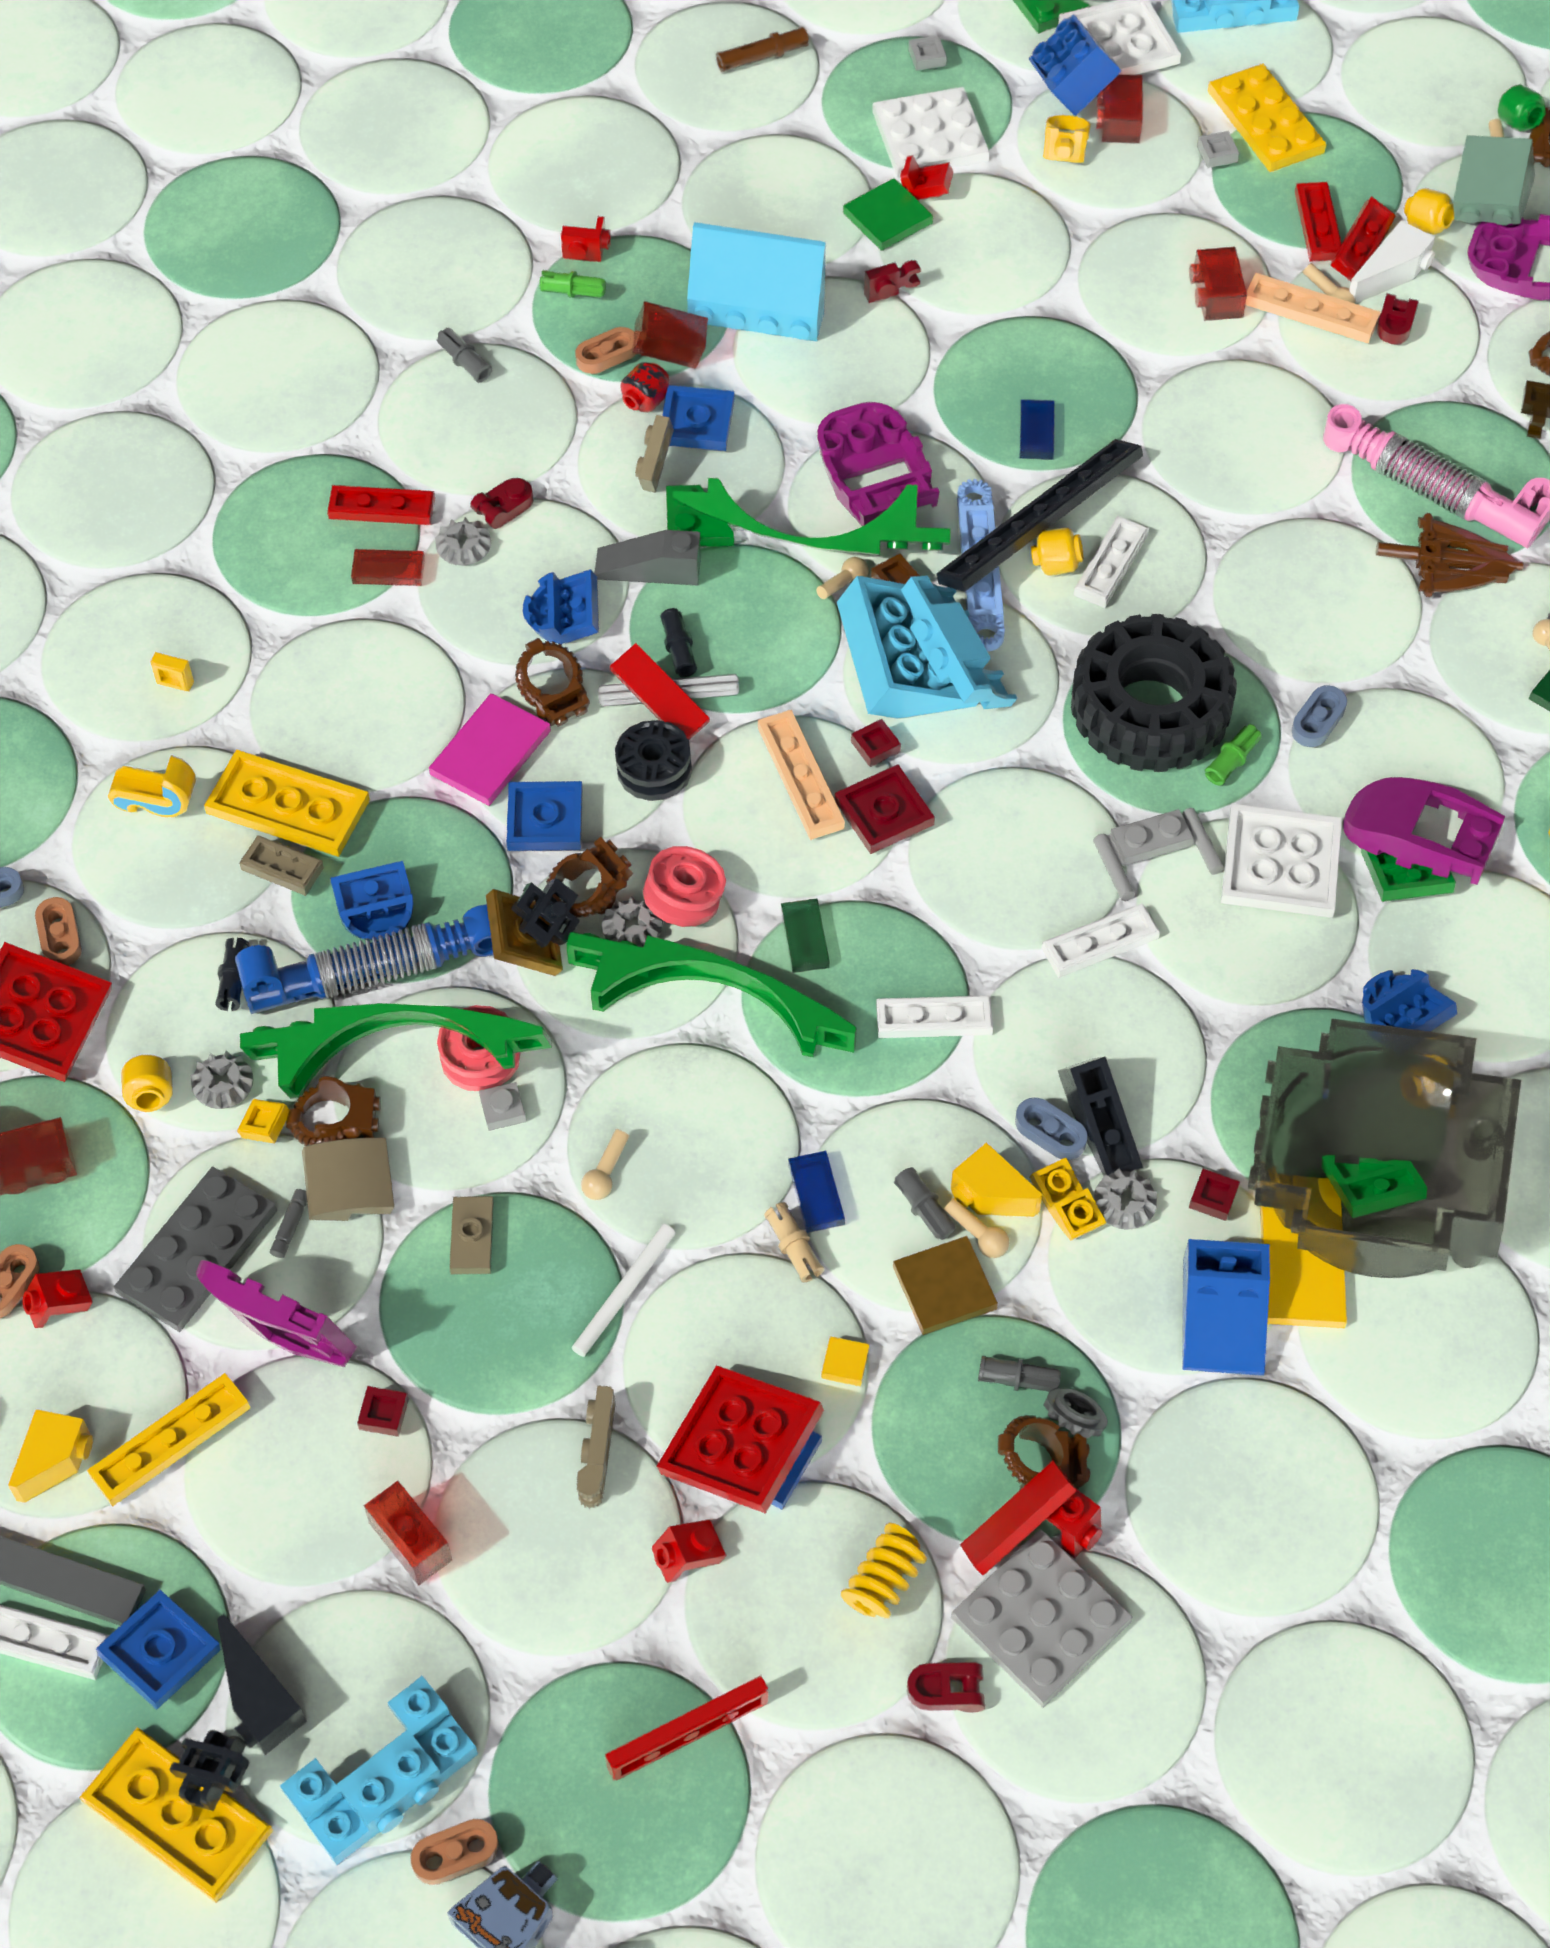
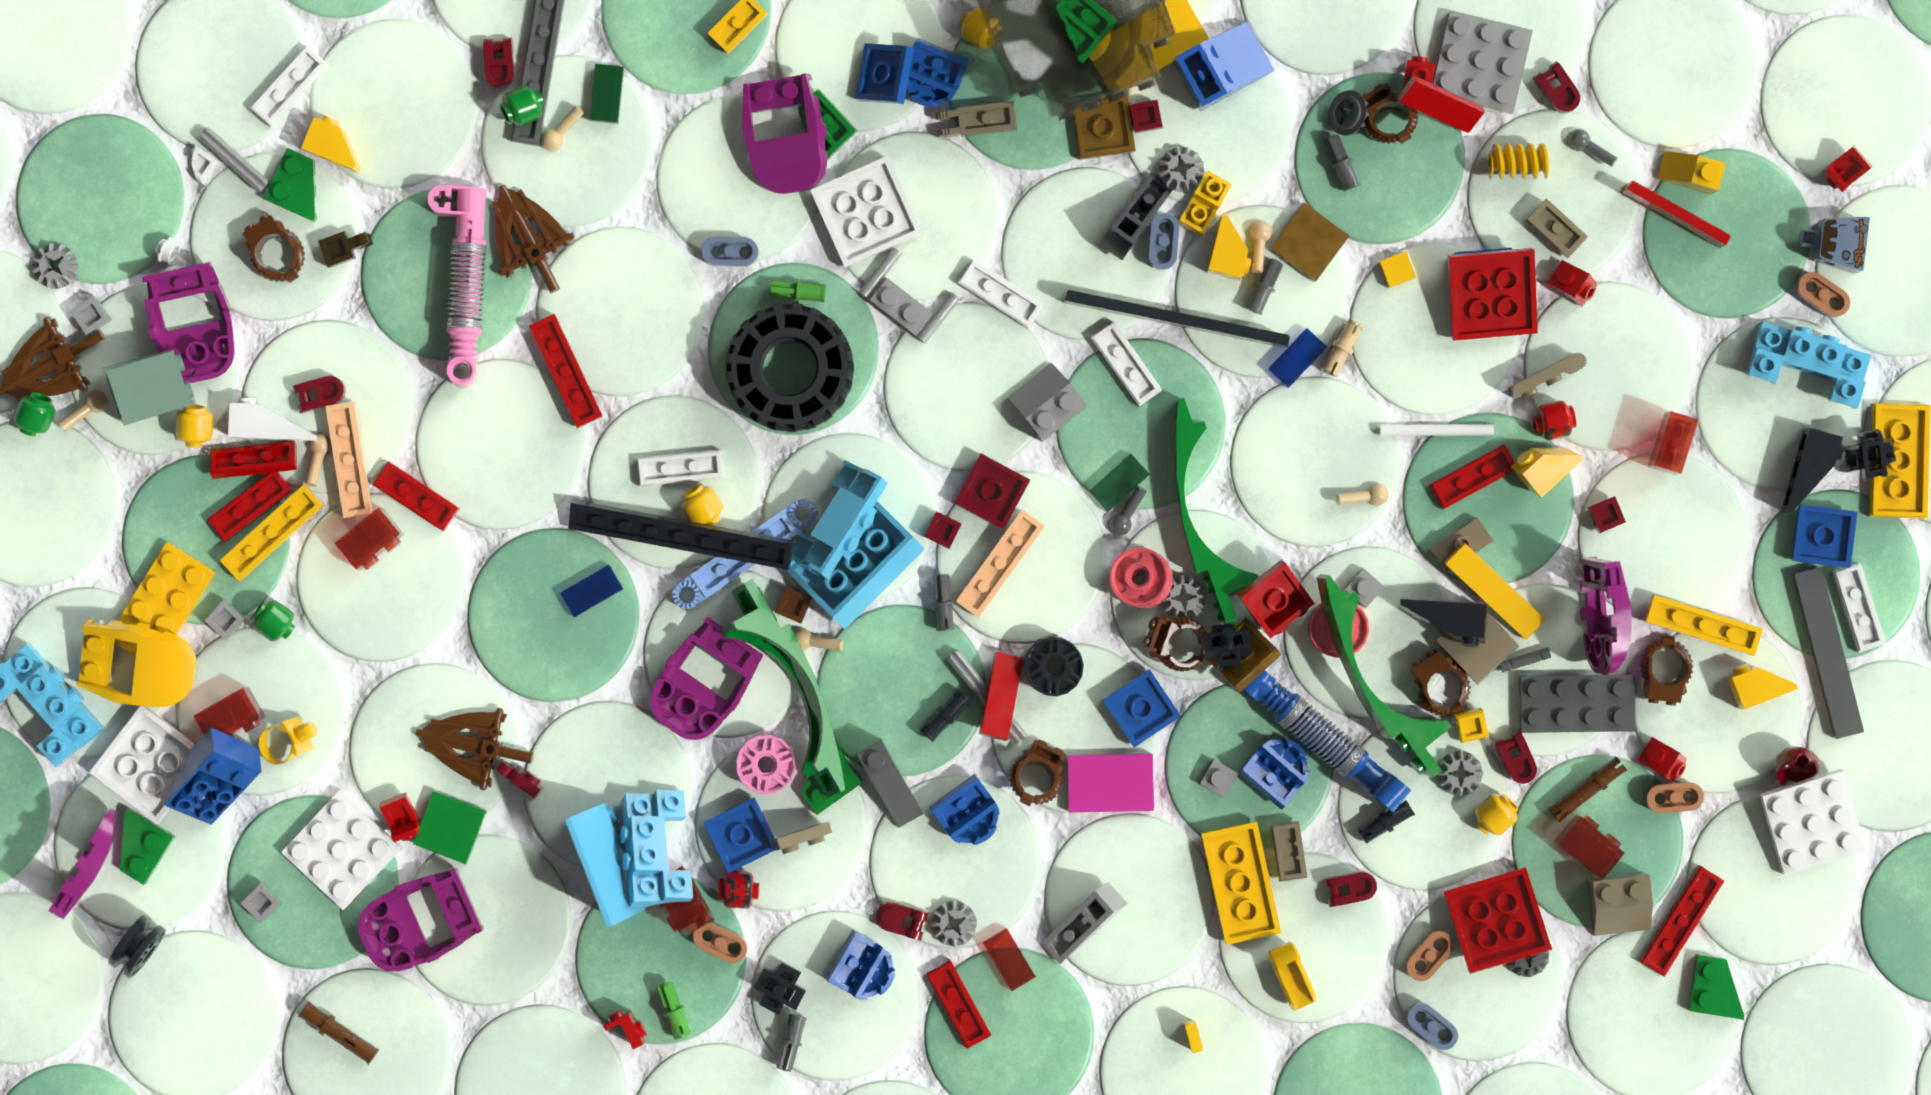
camera: 120 degrees left, 30 degrees up
none -> yellow slope [76,619,196,707]
none -> yellow plate [220,484,325,582]
none -> green head [251,600,295,642]
none -> magenta slope [358,868,484,972]
none -> red tile [372,461,460,532]
none -> reddish brown bar [416,707,534,791]
none -> red plate [529,314,604,429]
none -> medium azure bracket [620,790,693,907]
none -> bright pink wheel [736,734,796,794]
none -> black piece [753,961,806,1015]
none -> slope [824,929,895,1000]
none -> blue plate [854,43,914,105]
none -> dark grey axle [932,574,955,631]
none -> dark tan hinge [935,101,1017,138]
none -> light grey slope [1008,363,1088,442]
none -> light grey slope [1042,882,1127,964]
none -> black tile [1064,290,1290,348]
none -> pearl gold tile [1071,95,1136,160]
none -> dark grey bar [1109,486,1147,536]
none -> light grey plate [1199,759,1238,798]
none -> red plate [1237,559,1315,639]
none -> dark red plate [1323,871,1377,907]
none -> black slope [1400,599,1488,647]
none -> red tile [1429,444,1515,510]
none -> yellow tile [1444,542,1546,640]
none -> dark red plate [1493,730,1537,784]
none -> yellow slope [1511,448,1583,498]
none -> dark tan plate [1526,198,1588,258]
none -> red head [1532,400,1577,440]
none -> reddish brown pin [1548,756,1627,823]
none -> dark grey bar [1568,129,1618,167]
none -> reddish brown piece [1639,635,1693,706]
none -> yellow slope [1657,151,1726,195]

